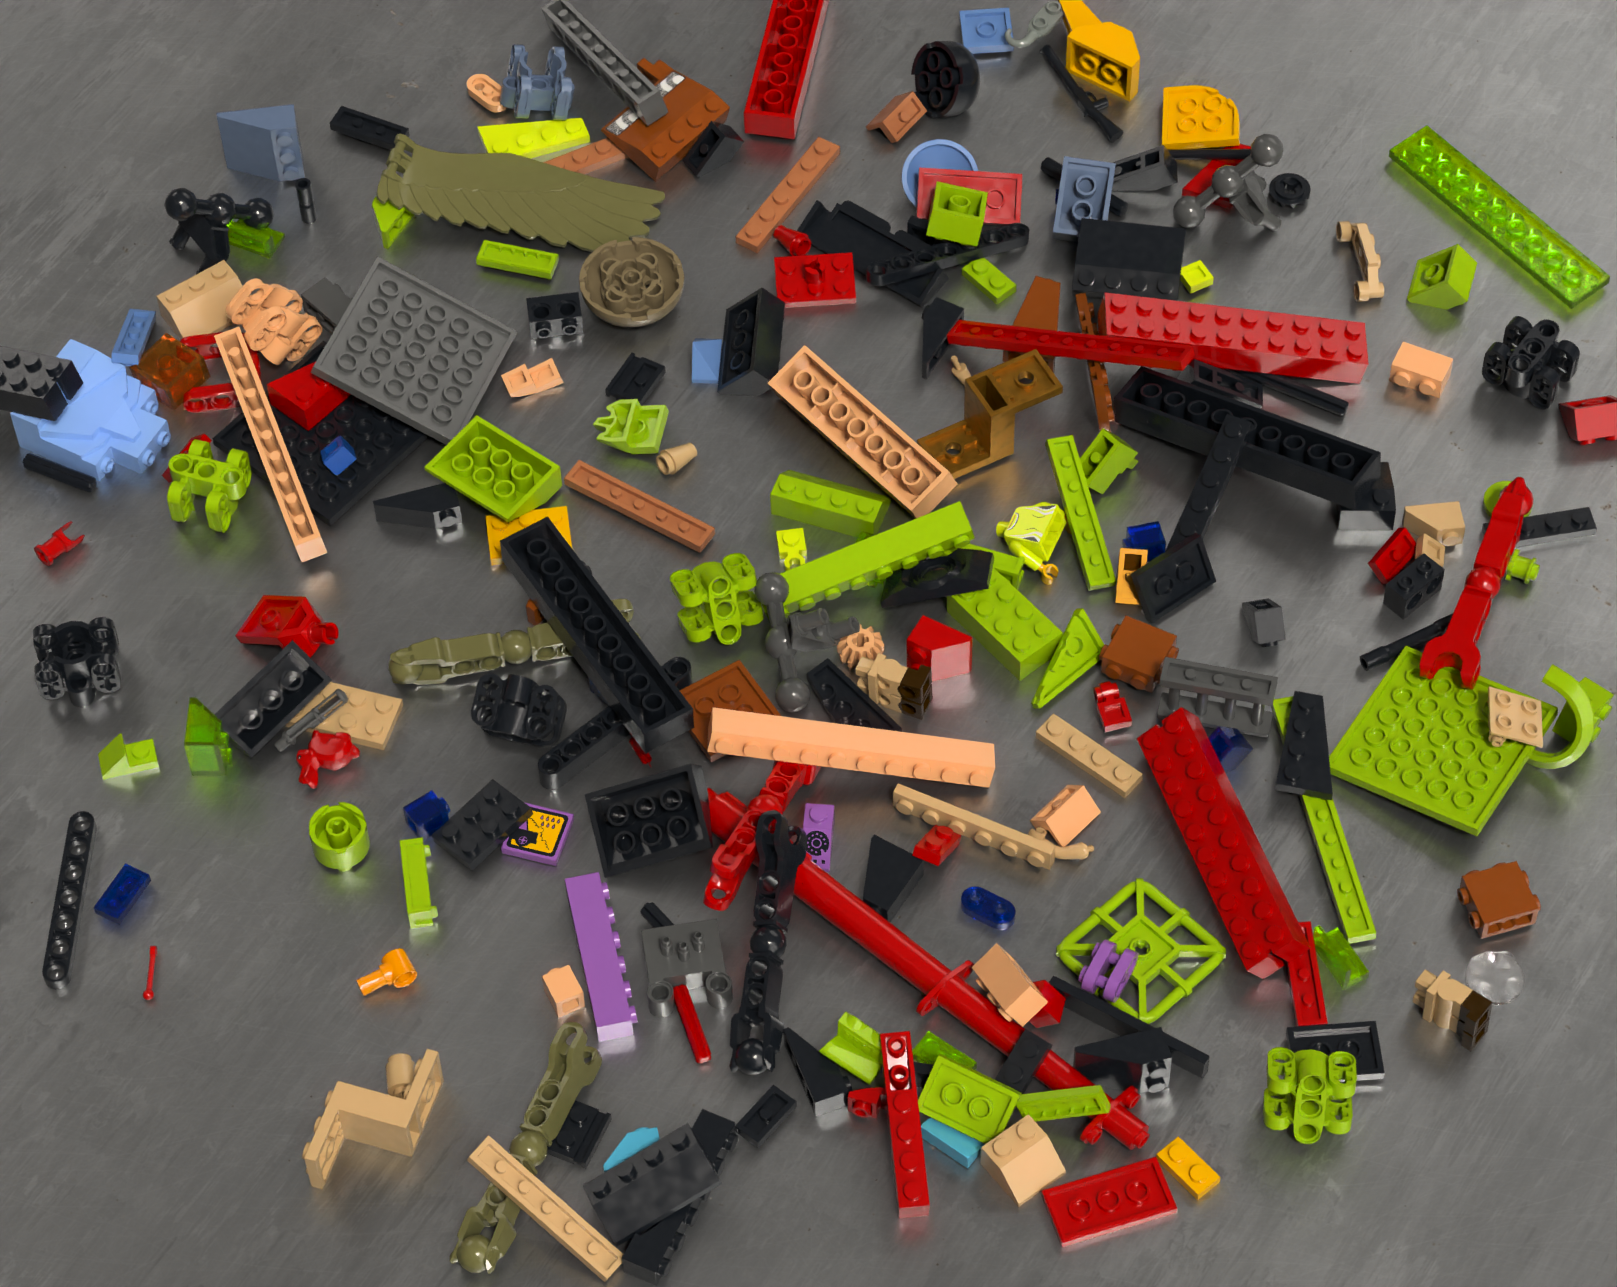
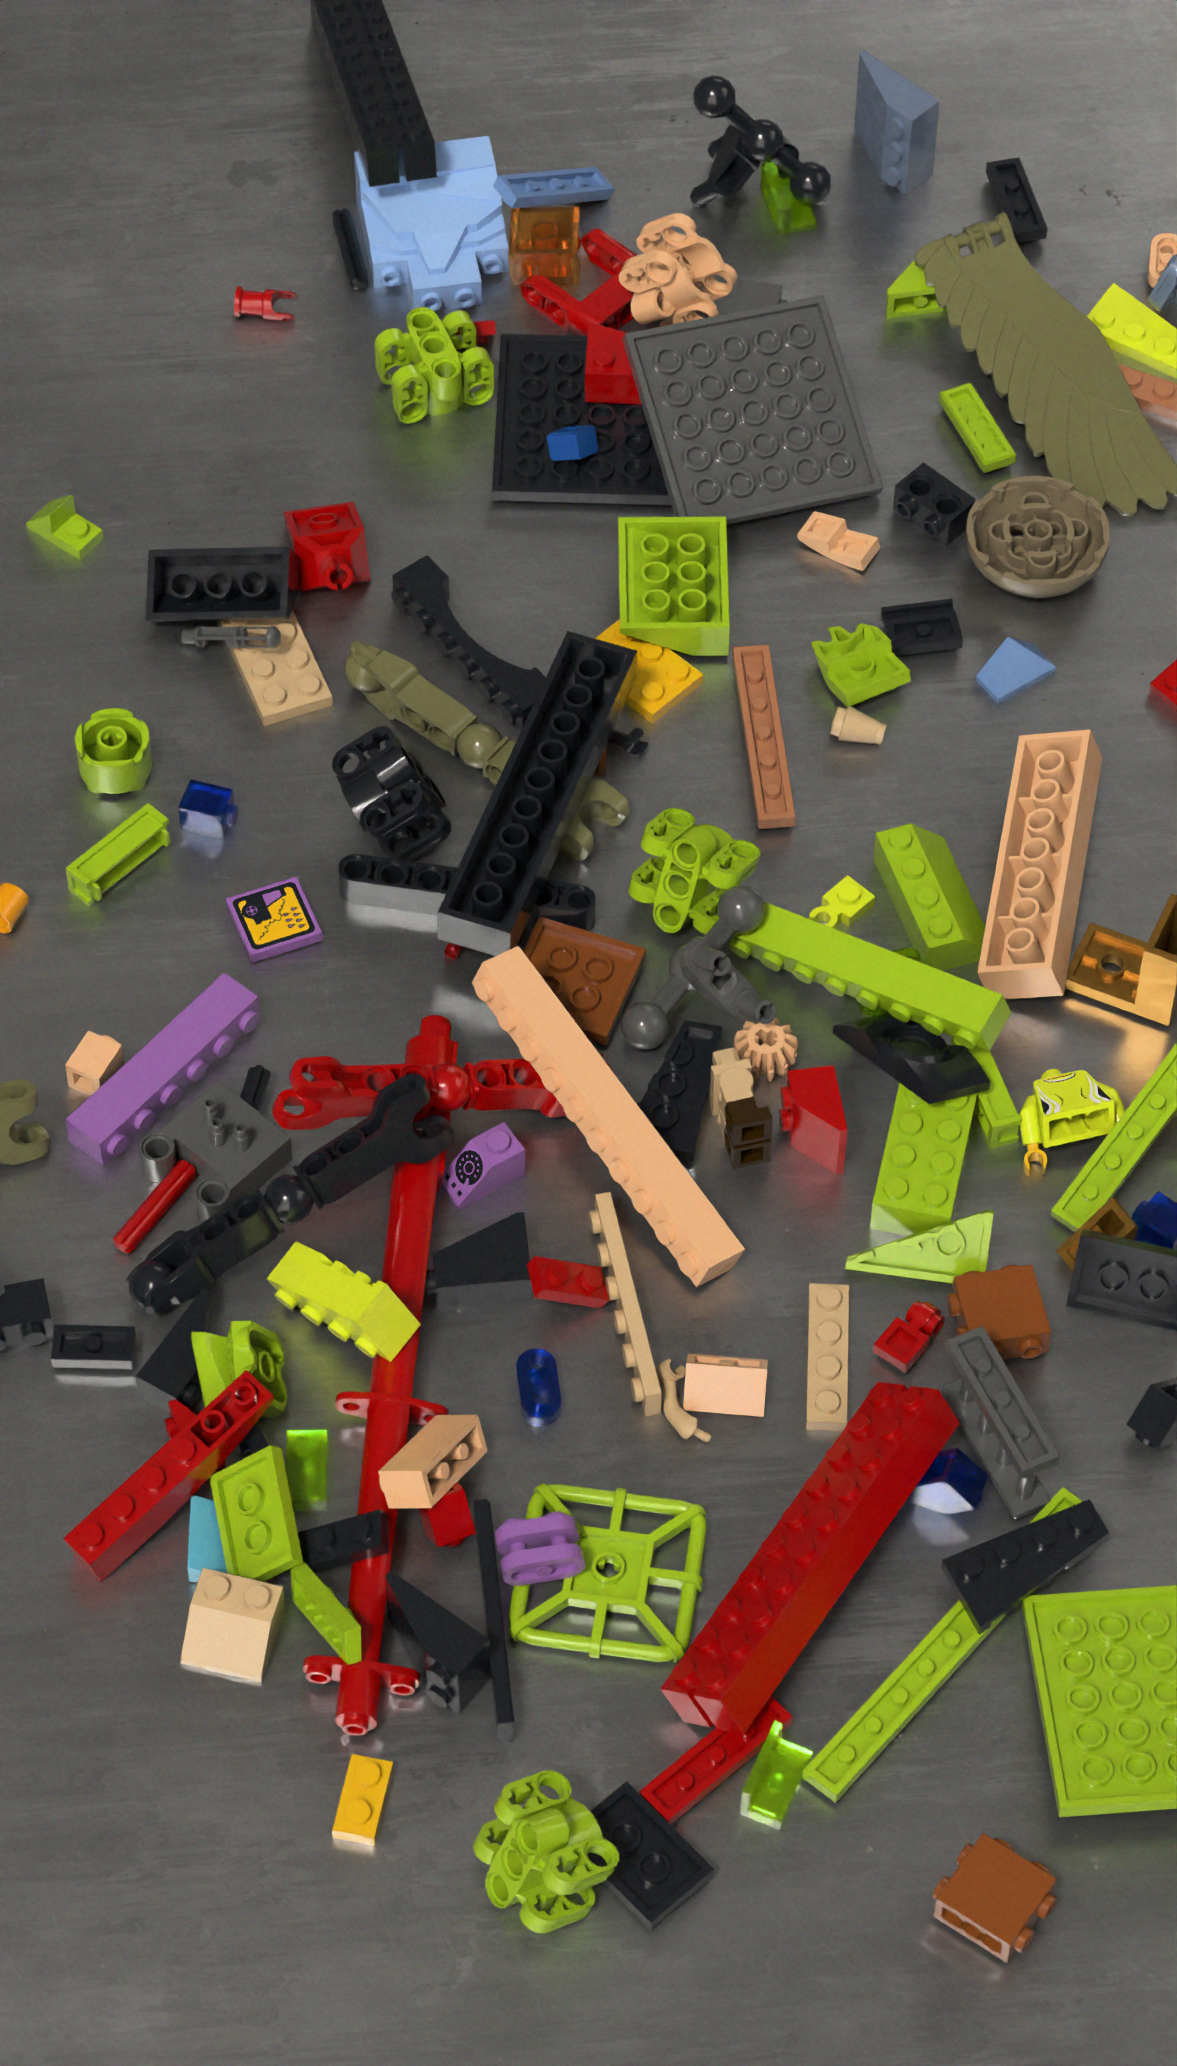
camera: 50 degrees right, 0 degrees up
black piece [33,617,121,707] -> none
tan slope [156,260,242,349] -> none
clear neon green slope [184,697,232,776] -> none
light nougat brick [214,327,327,563] -> none
black piece [295,178,317,224] -> none
red animal [296,730,360,789] -> none
black slope [373,483,462,529] -> none
black plate [431,779,533,871] -> none
black slope [584,764,713,878] -> none
black slope [717,288,785,396] -> none
red tile [1041,1157,1177,1248] -> none
tan hips [1413,969,1493,1052] -> none
clear dish [1465,951,1524,1006] -> none
none -> neon yellow wedge [266,1242,421,1362]
none -> black arch [391,555,546,731]

